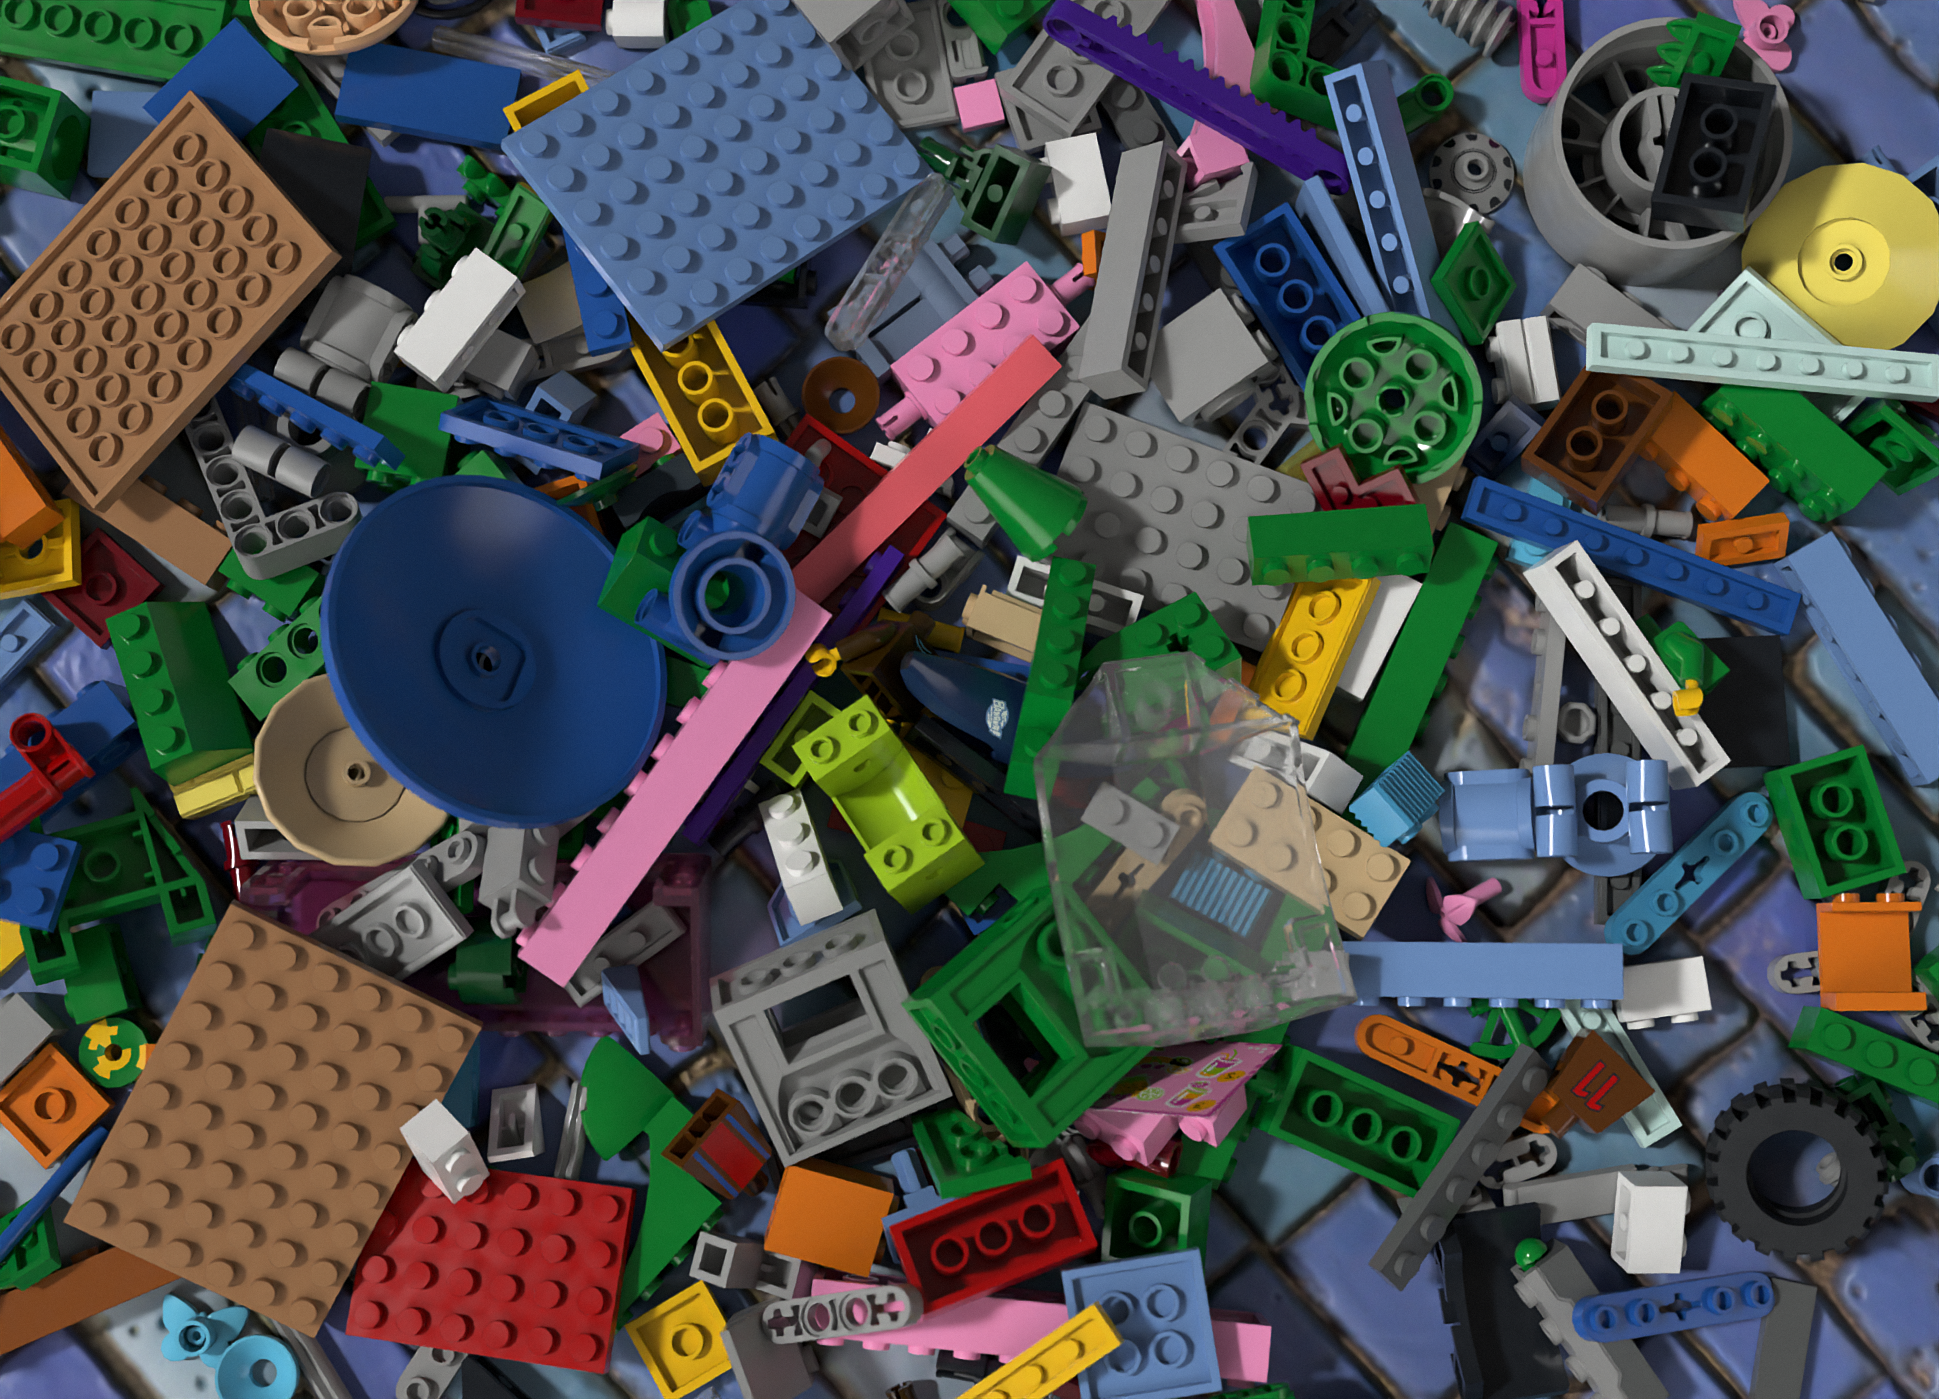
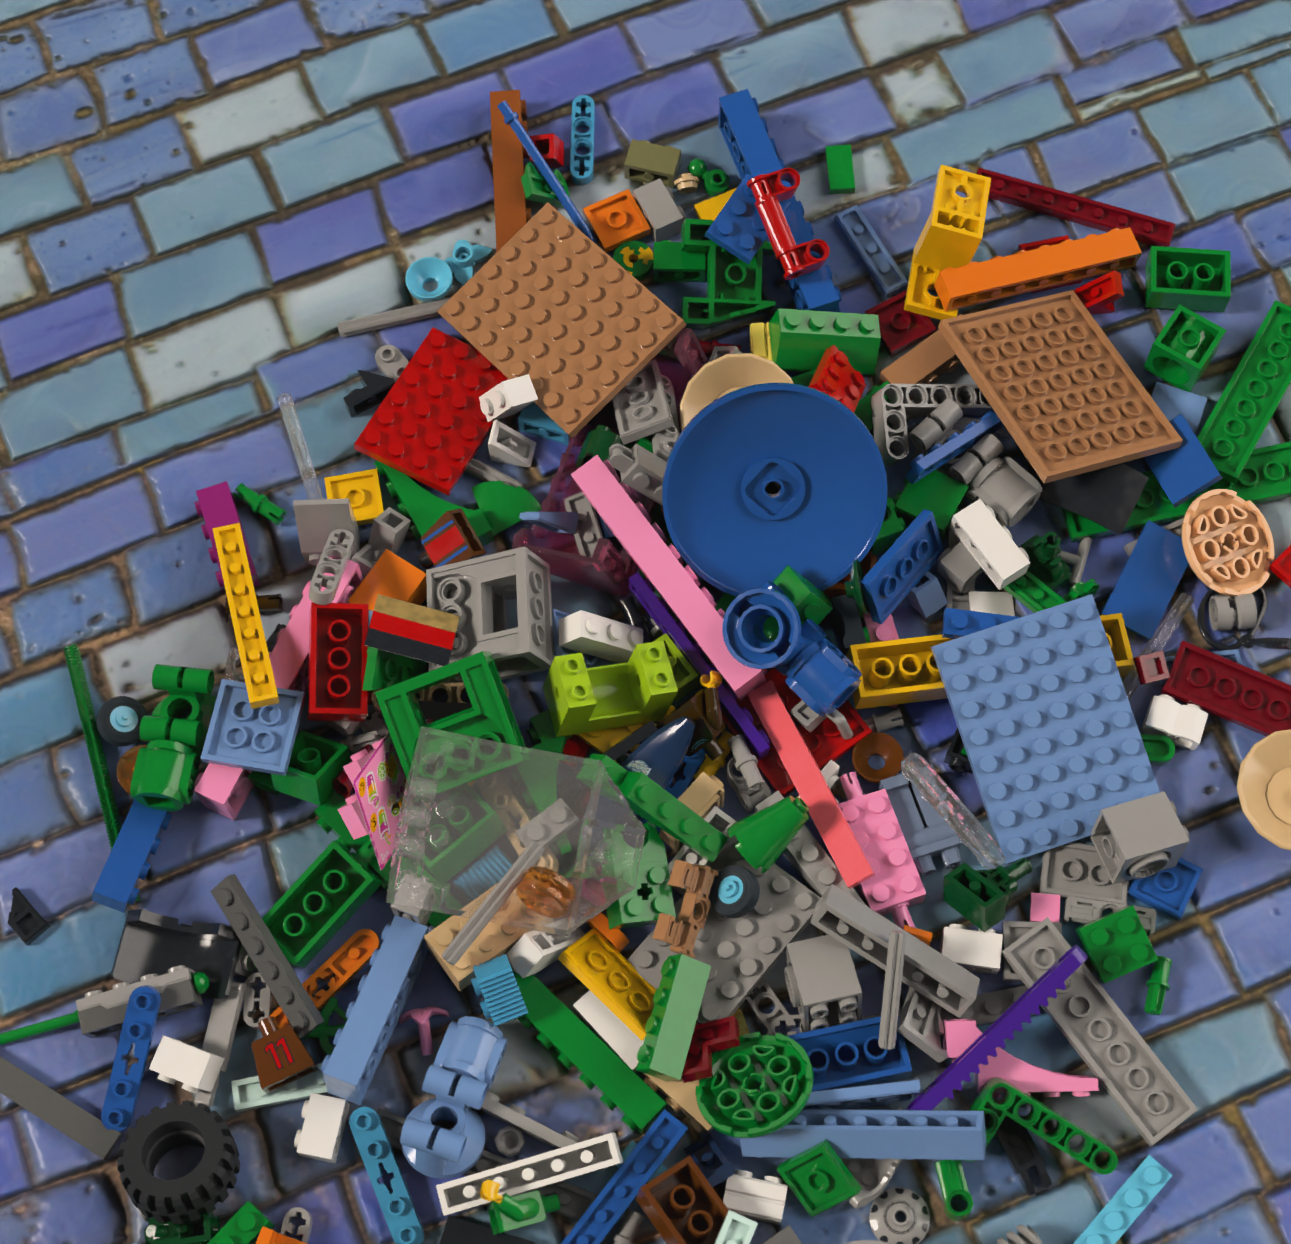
camera: 110 degrees right, 15 degrees down
none -> sticker [364,594,460,666]
none -> light grey axle [442,841,544,965]
none -> clear orange head [516,866,576,918]
none -> medium nougat piece [652,859,719,958]
none -> black wheel [709,865,760,918]
none -> red plate [808,345,866,413]
none -> light grey axle [878,931,906,1050]
none -> tile [1133,650,1170,685]

